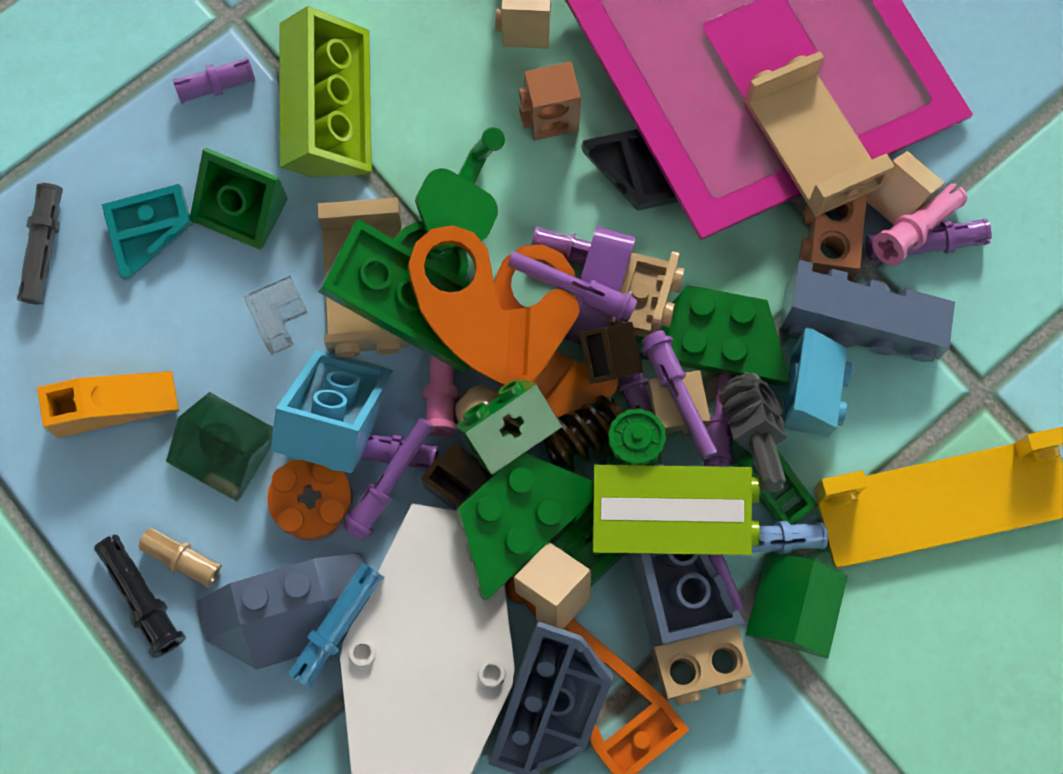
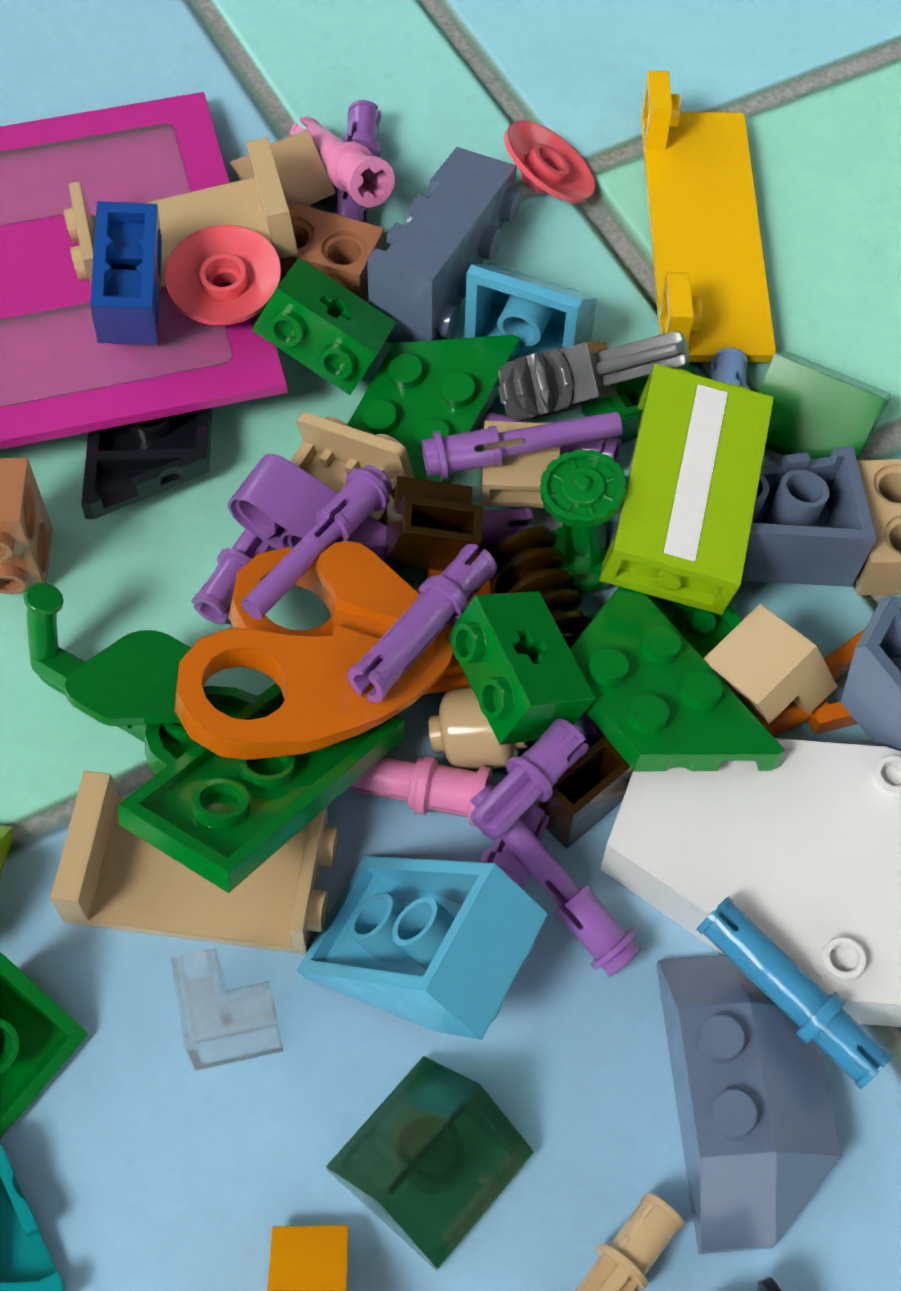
camera: 80 degrees left, 15 degrees down
orange plate [267,459,353,540] -> none
none -> blue brick [90,201,162,345]
none -> coral dish [164,225,282,325]
none -> green brick [252,257,397,395]
none -> medium lavender pin [347,544,497,703]
none -> medium lavender axle [470,719,589,840]
none -> coral dish [504,120,595,203]

